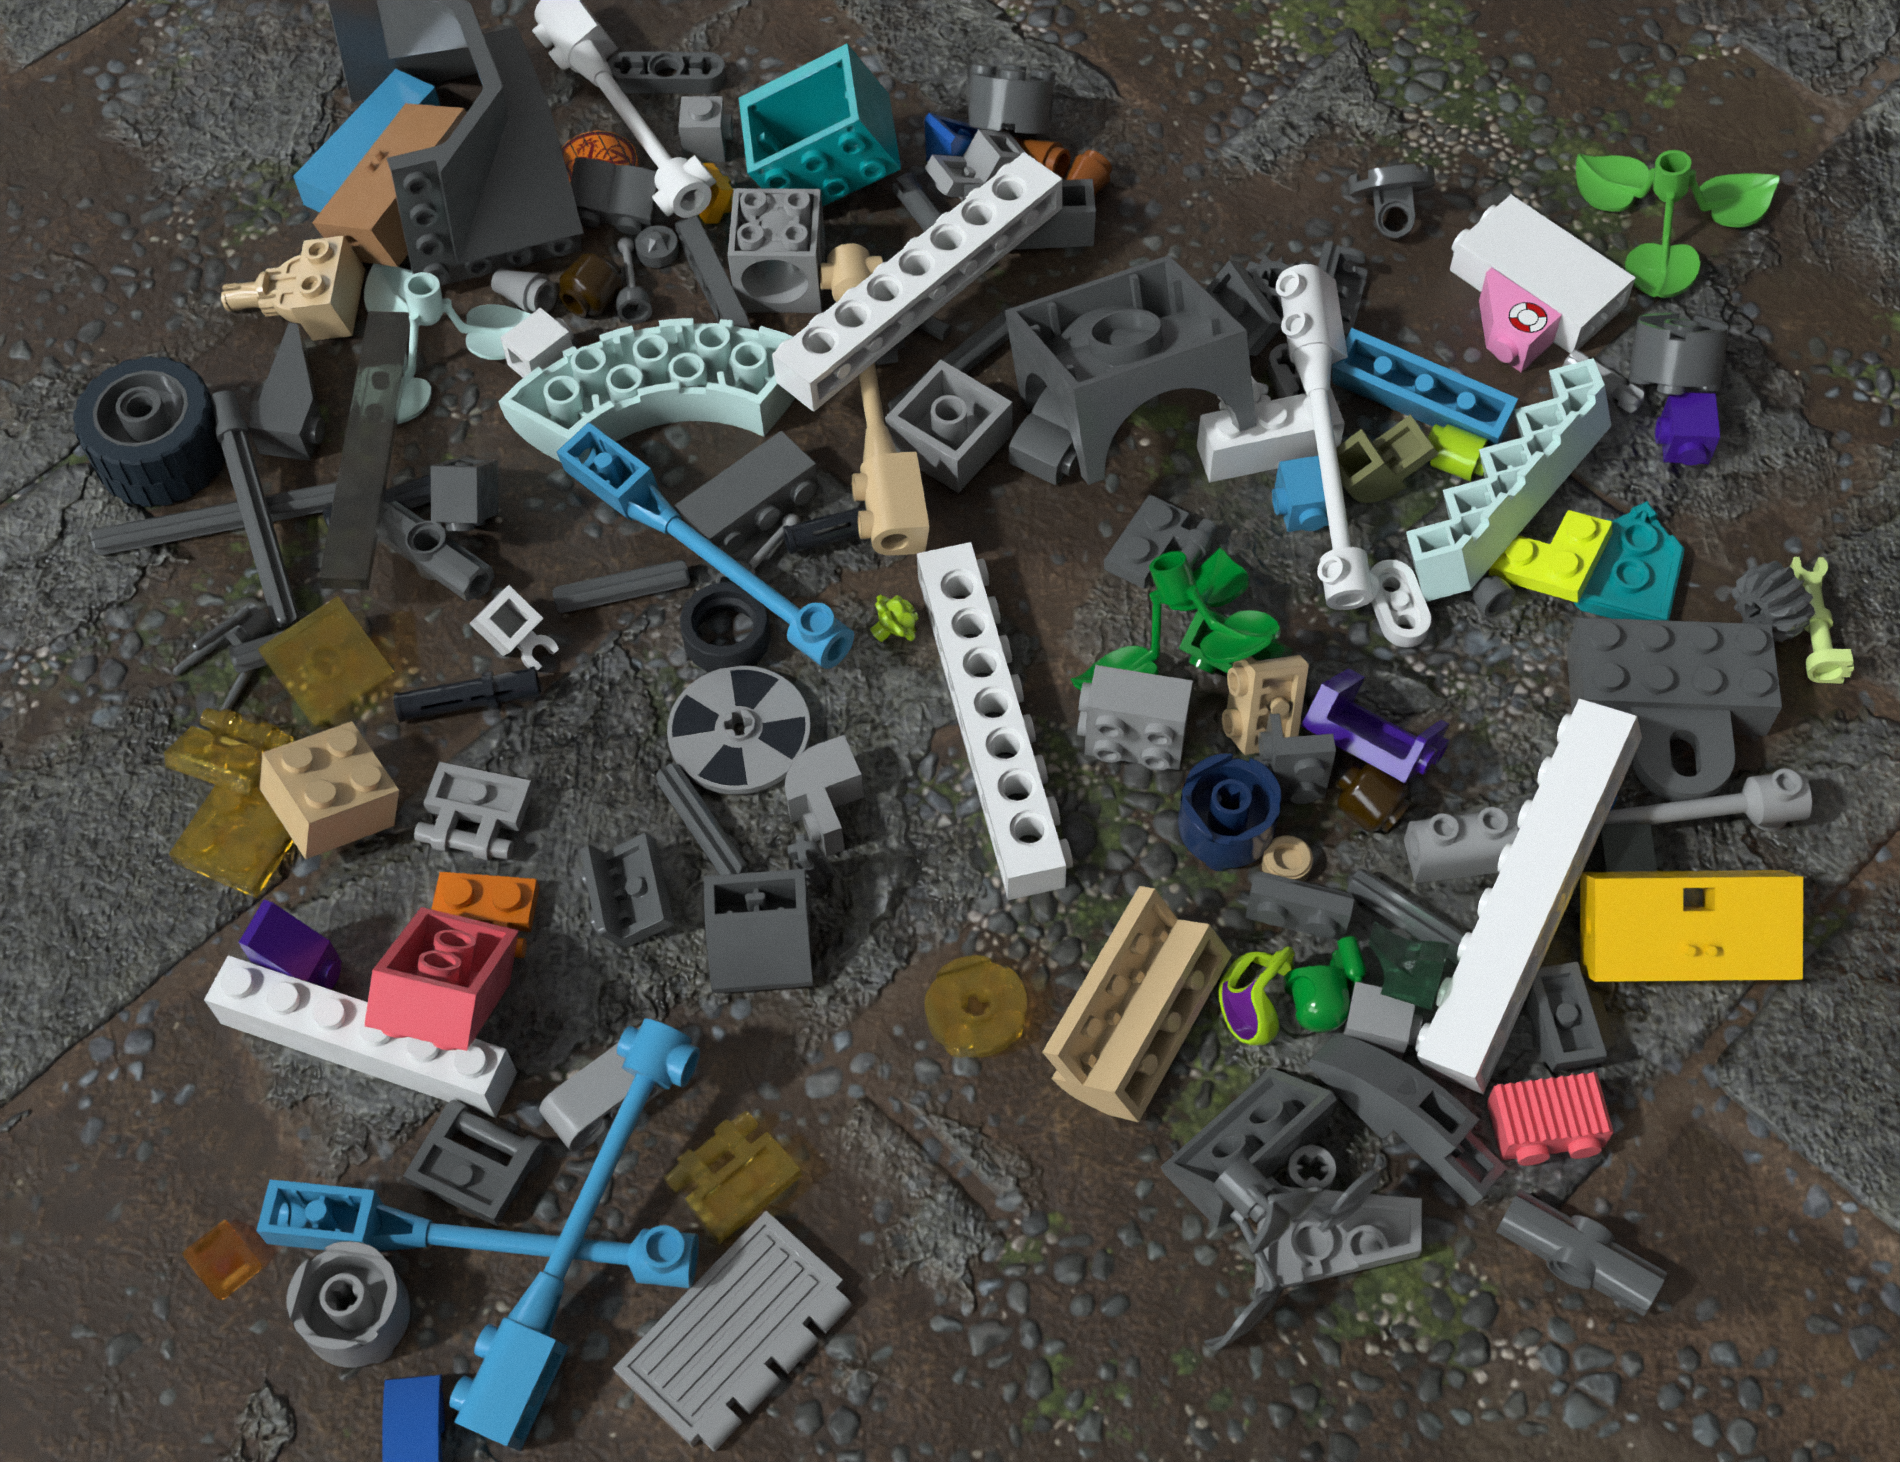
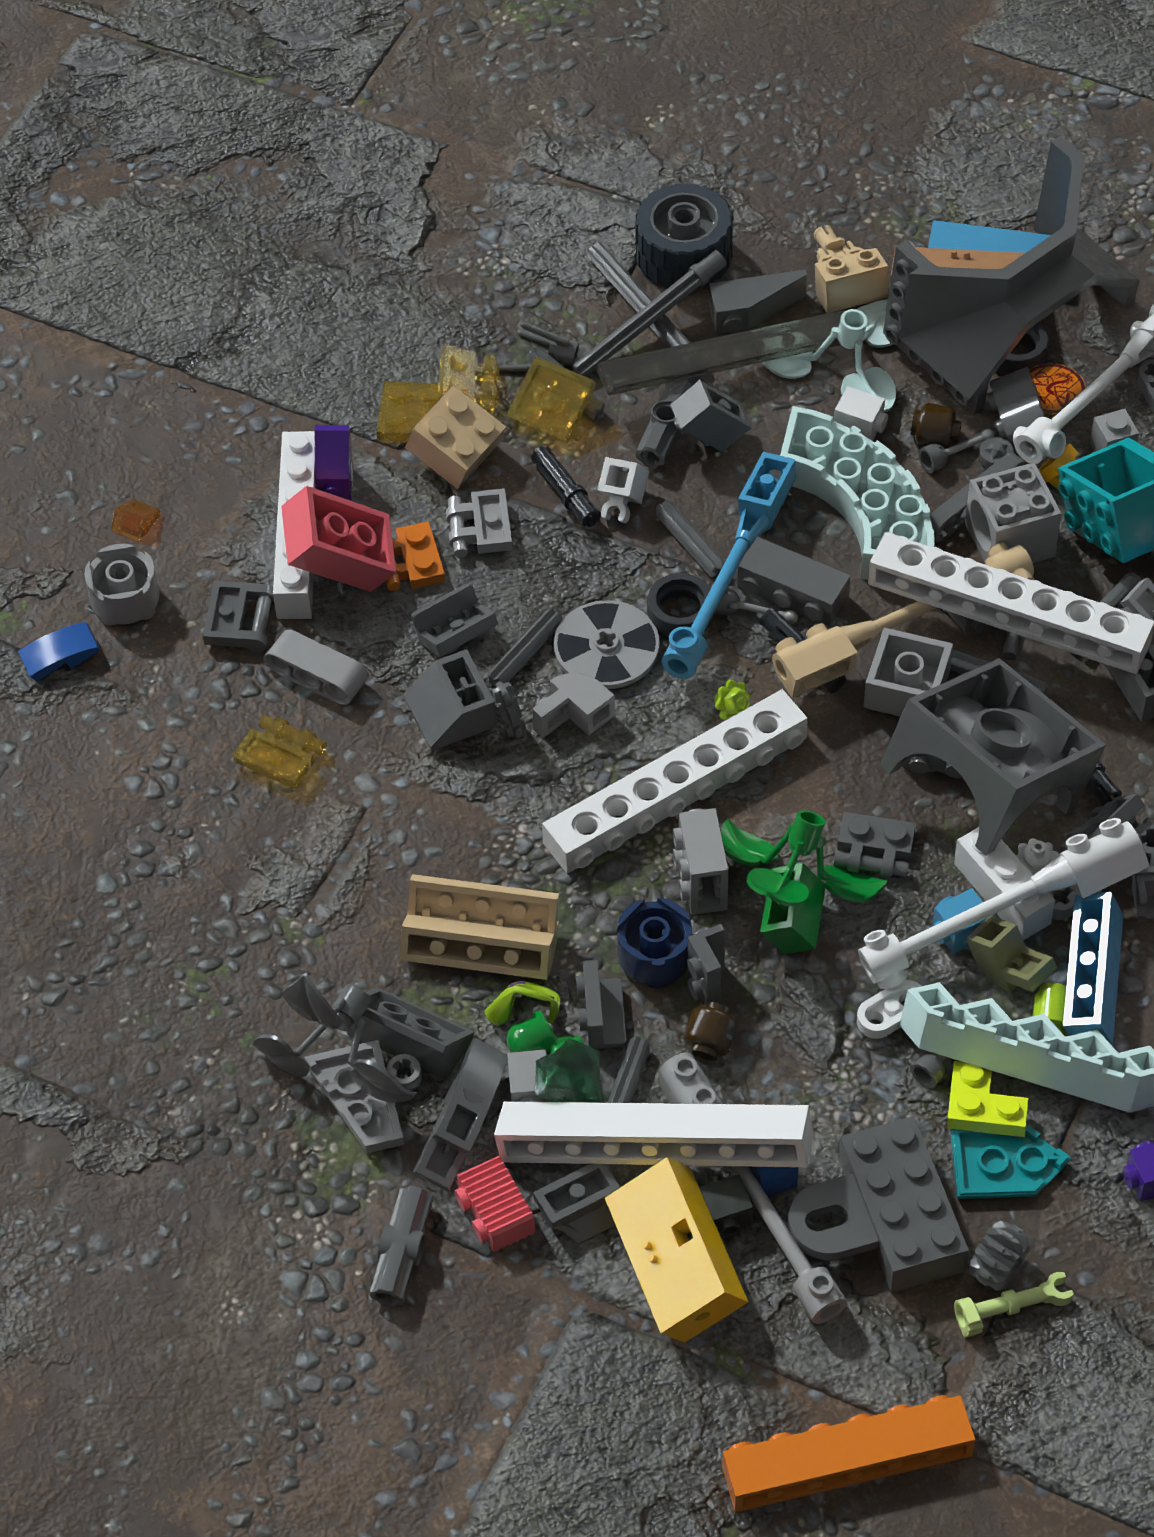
camera: 70 degrees right, 5 degrees down
dark azure bar [256,1179,699,1289] -> none
dark azure bar [449,1018,700,1451] -> none
light grey cone [491,268,557,314] -> none
light grey hinge [613,1211,852,1452] -> none
clear yellow plate [925,955,1027,1058] -> none
tan bracket [1222,655,1309,755] -> none
tan tile [1262,835,1313,882] -> none
dark purple panel [1301,668,1450,783] -> none

